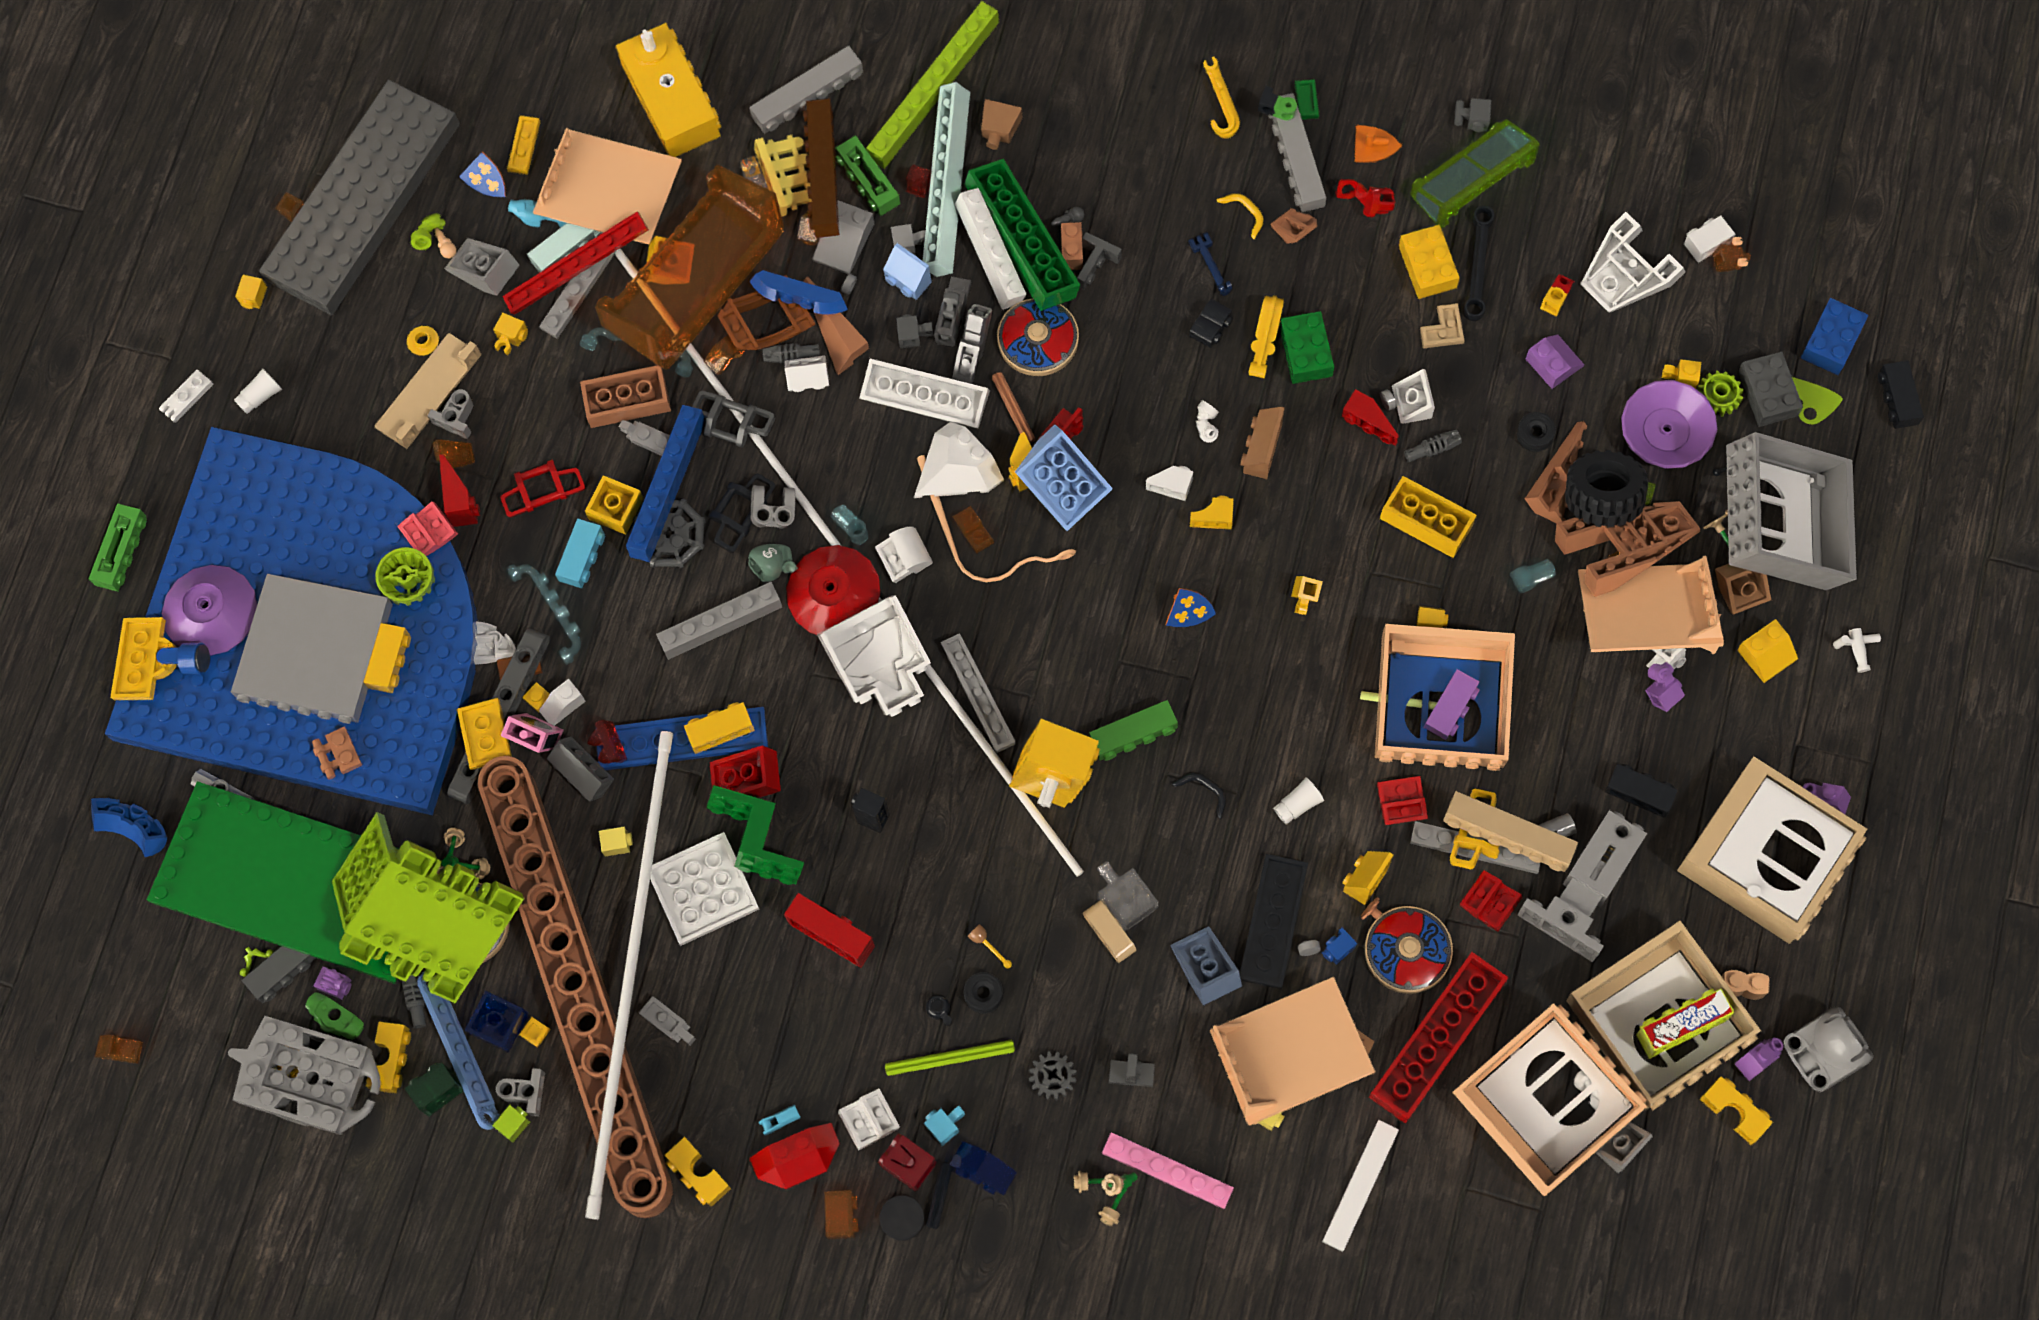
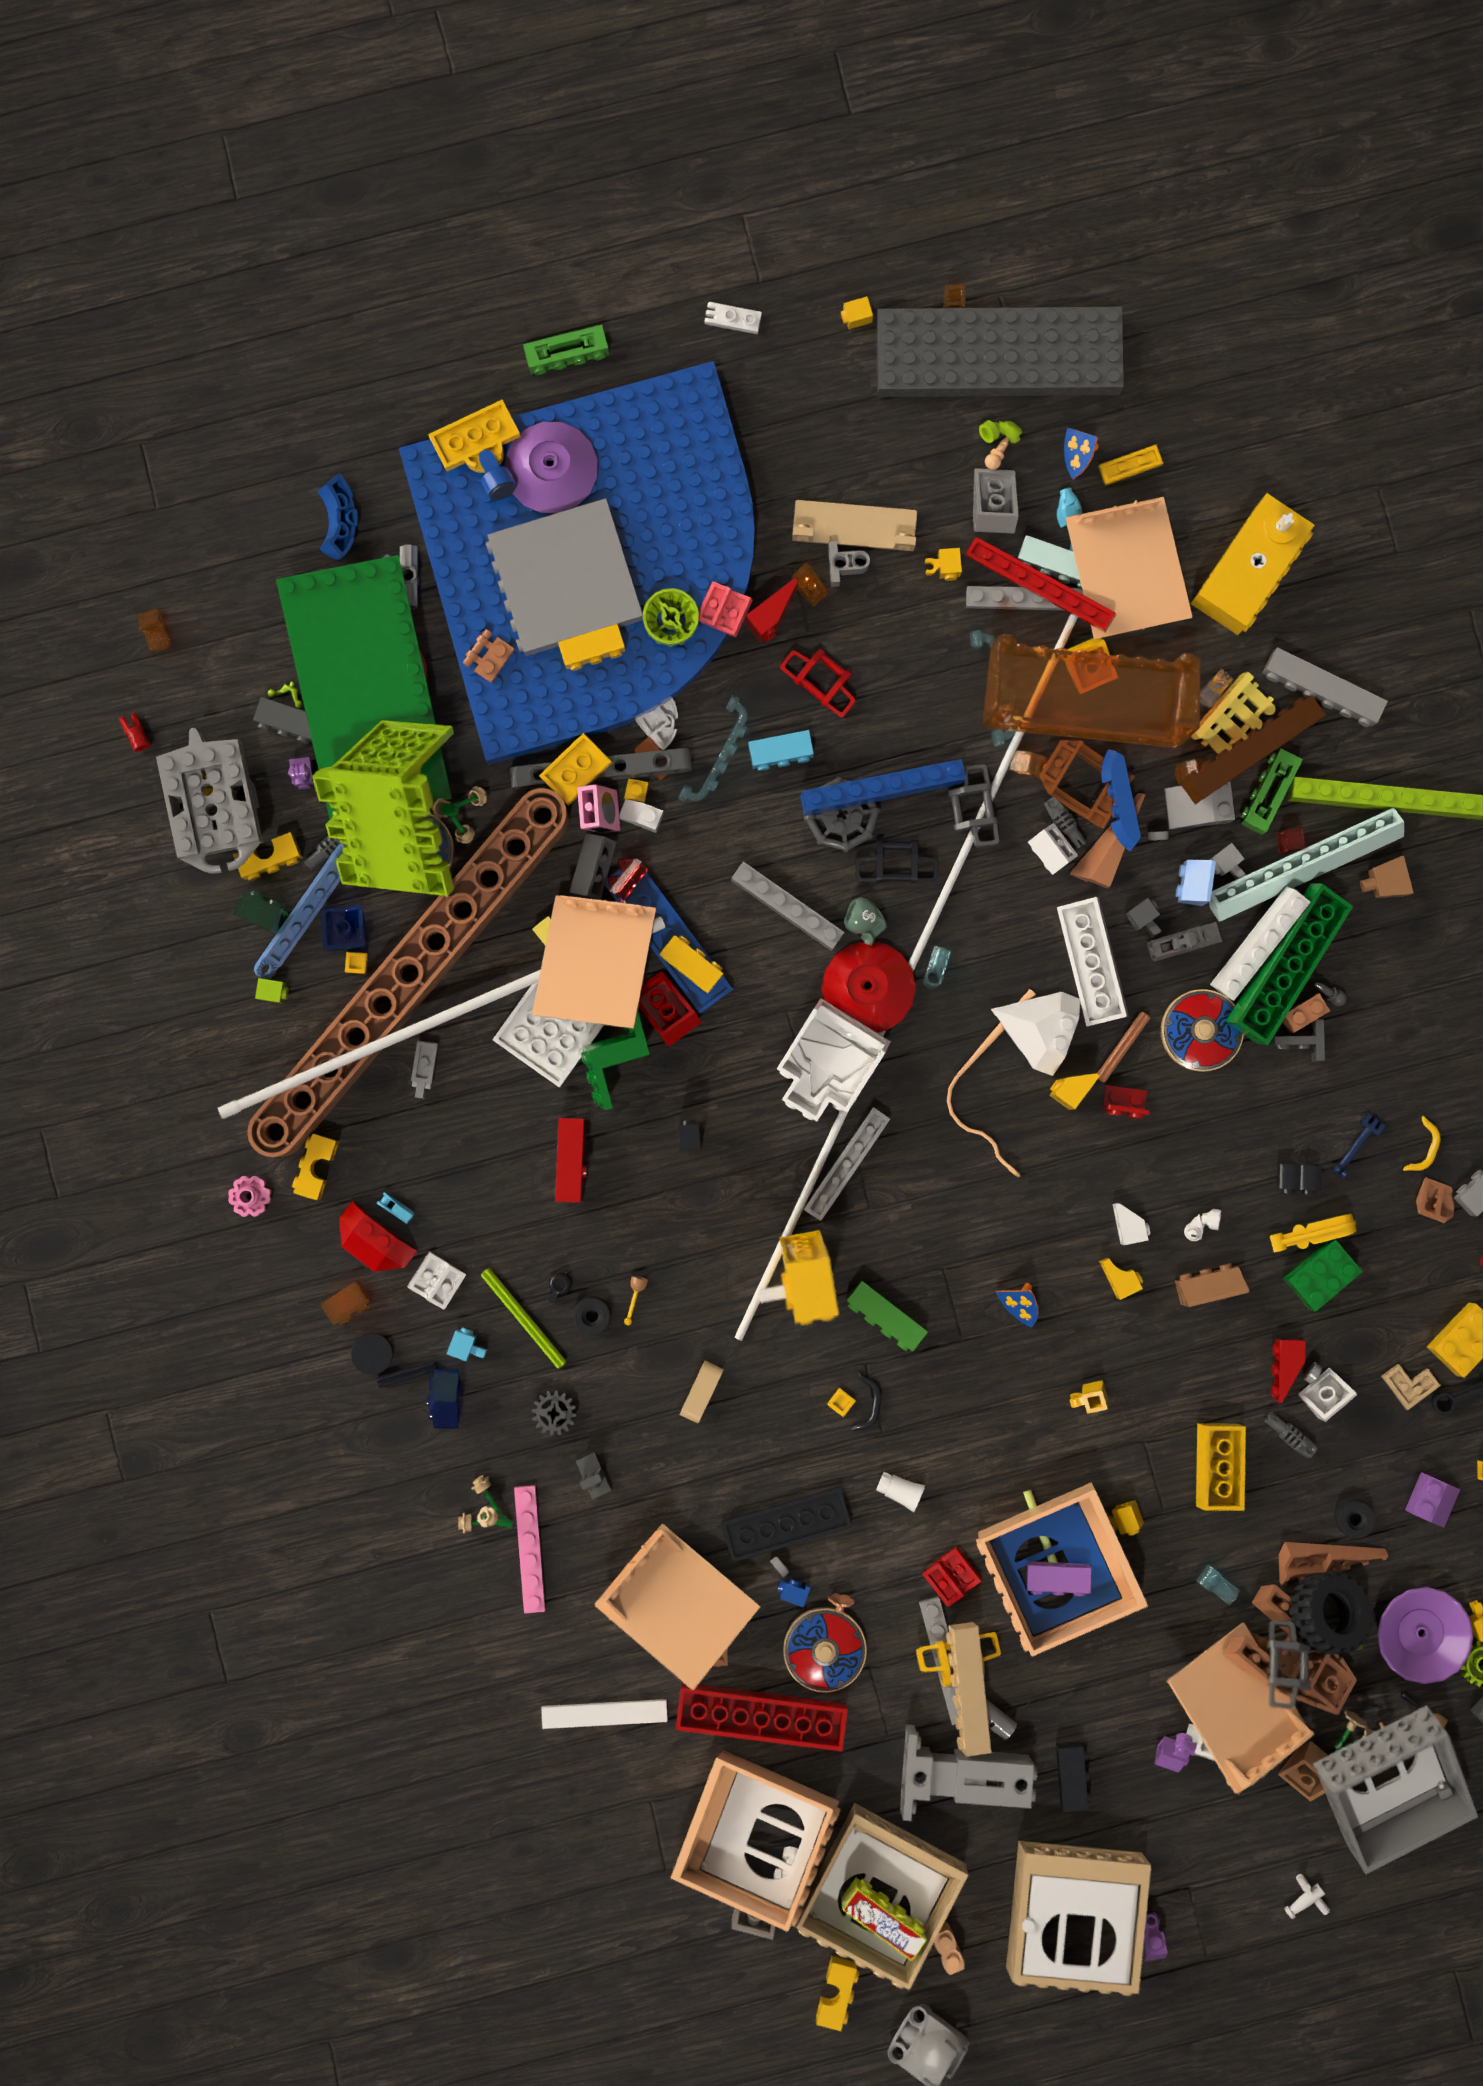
camera: 50 degrees right, 15 degrees up
white plant [234,368,282,414] -> none
bright green piece [306,992,364,1039] -> none
yellow piece [407,326,439,356] -> none
light grey tile [496,1069,545,1117] -> none
nougat brick [580,365,671,428] -> none
yellow brick [585,475,644,535] -> none
light grey hinge [619,420,670,456] -> none
light grey piece [750,485,795,529] -> none
white brick [875,527,933,583] -> none
dark red piece [878,1133,937,1192] -> none
flat silver plate [952,304,992,384] -> none
clear orange slope [953,506,994,554] -> none
light blue slope [1015,425,1113,531] -> none
clear brick [1097,861,1159,932] -> none
sand blue slope [1171,927,1242,1005] -> none
yellow slope [1343,851,1393,905] -> none
red slope [1460,870,1522,932] -> none
medium lavender brick [1735,1038,1783,1081] -> none
yellow slope [1737,619,1798,683] -> none
none -> red hinge [118,712,151,752]
none -> bright pink plant [228,1176,271,1217]
none -> light nougat door [532,896,656,1028]
none -> yellow tile [827,1387,856,1417]
none -> dark grey bar [1268,1620,1311,1709]

